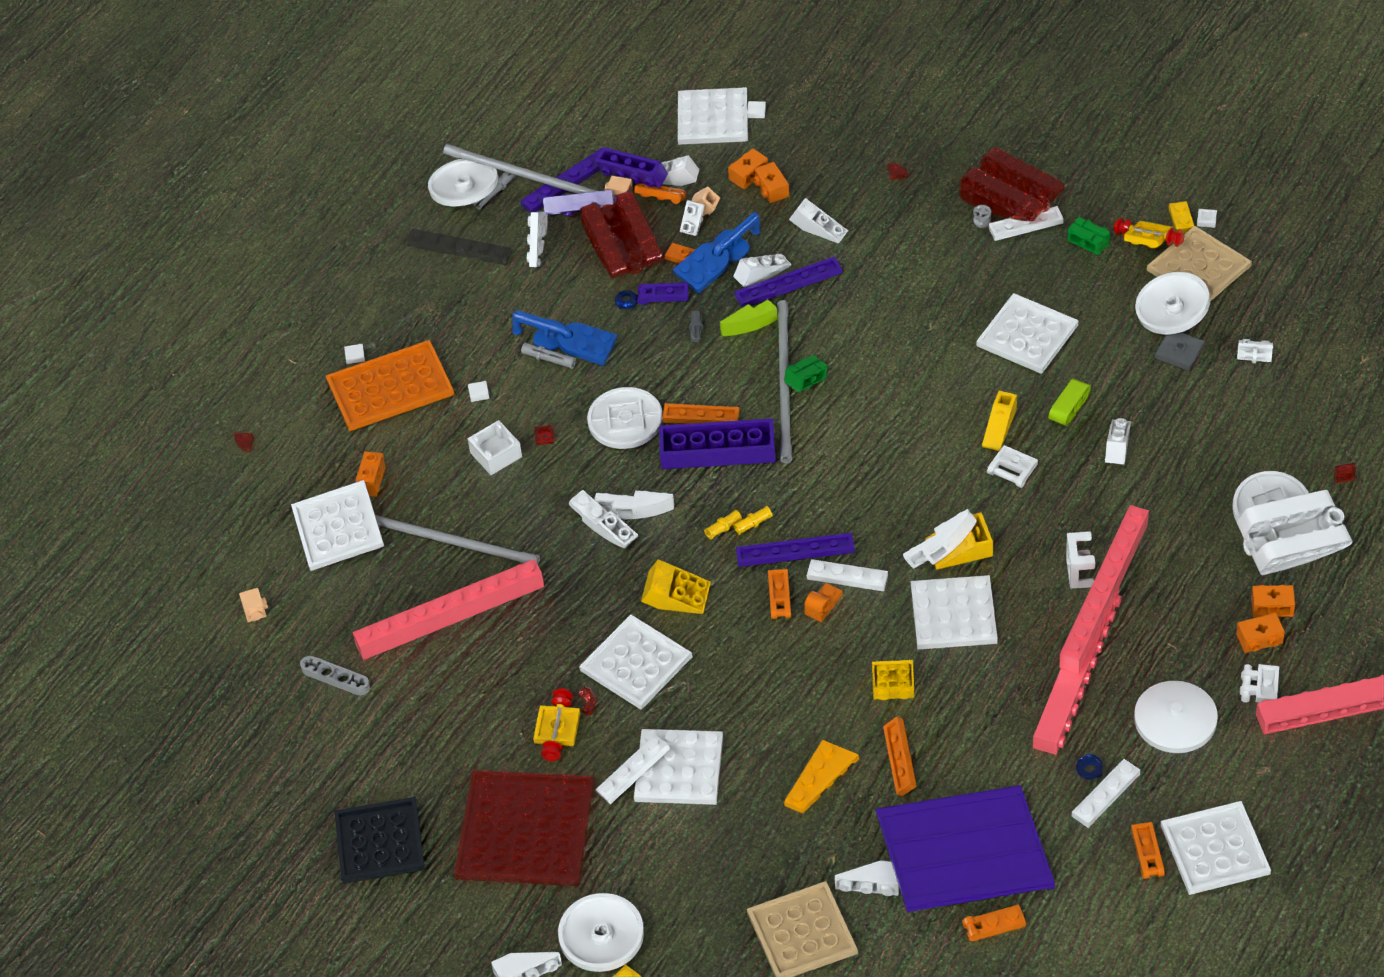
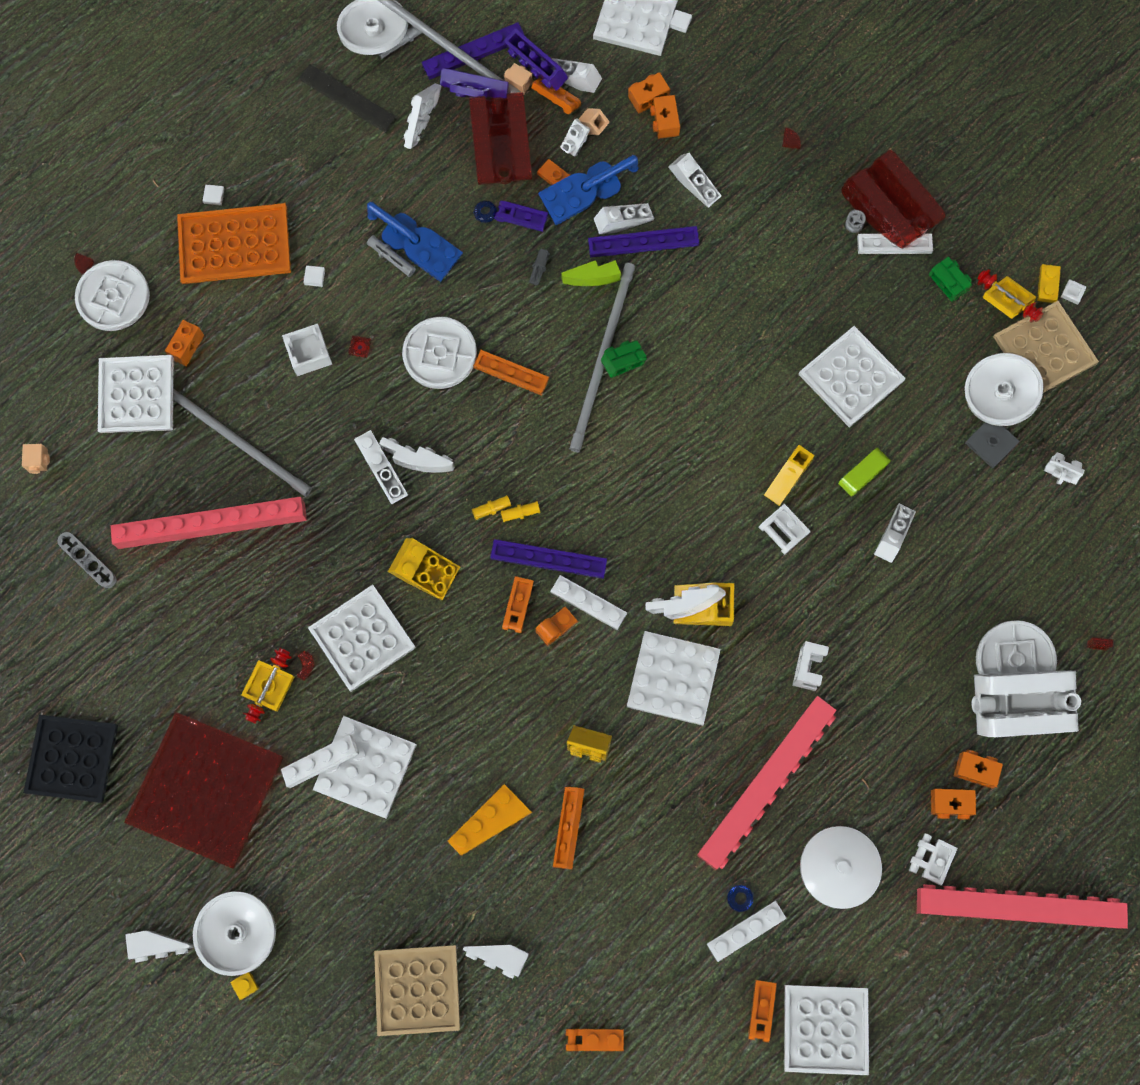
camera: 15 degrees right, 25 degrees up
dark purple brick [659,418,776,469] -> none
dark purple door [875,785,1055,912] -> none
coral brick [1059,505,1149,674] -> none
none -> white plate [75,260,150,331]

